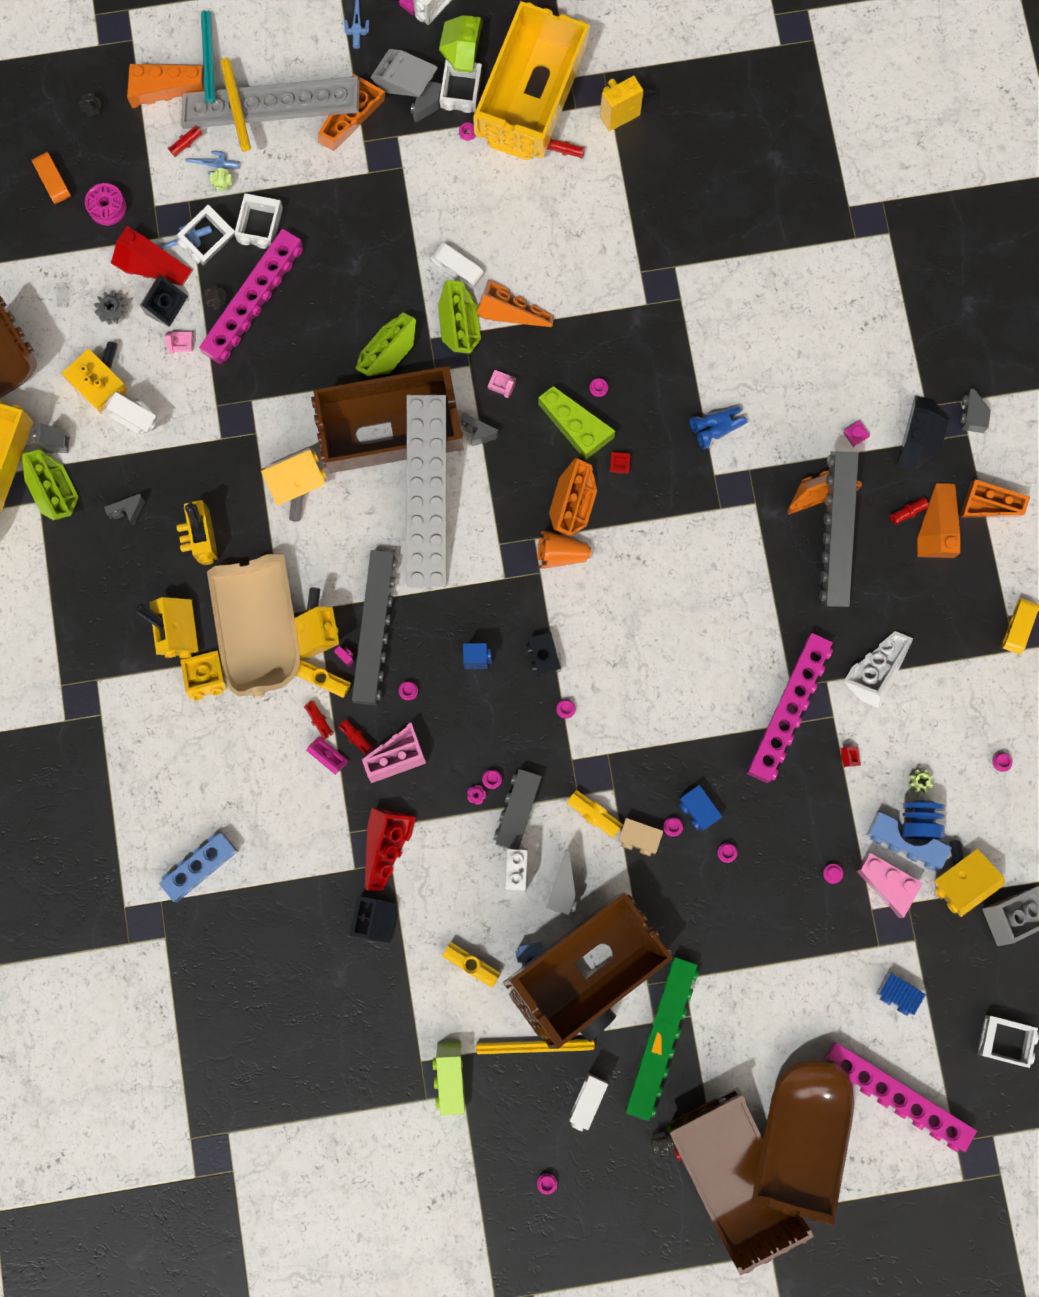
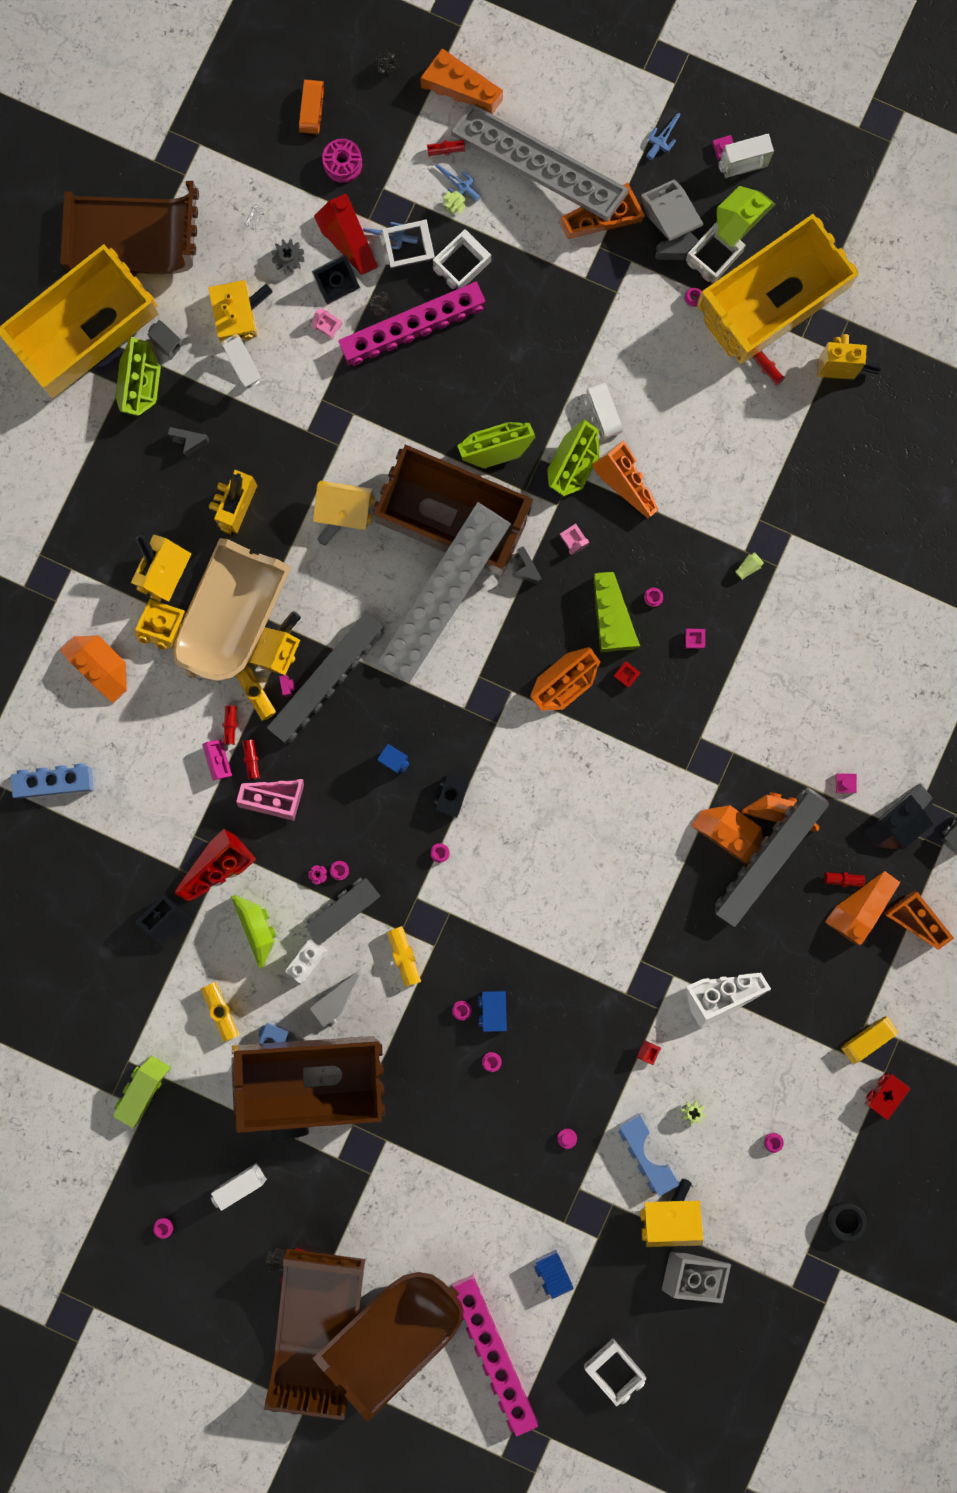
camera: 30 degrees right, 5 degrees up
teal axle [201,10,215,104] -> none
yellow axle [220,57,251,152] -> none
dark pink plate [399,681,418,701] -> none
yellow axle [476,1039,595,1054] -> none
orange cone [538,531,591,569] -> none
tan brick [618,818,663,856] -> none
green brick [625,957,699,1121] -> none
blue piece [689,405,748,450] -> none
dark pink brick [746,633,833,784] -> none
bright pink wedge [857,853,923,918] -> none
blue wheel [902,800,945,840] -> none
none -> orange wedge [60,635,127,704]
none -> lime wedge [231,895,277,969]
none -> dark pink plate [685,629,705,649]
none -> orange wedge [691,805,763,866]
none -> yellowish green cone [735,552,764,580]

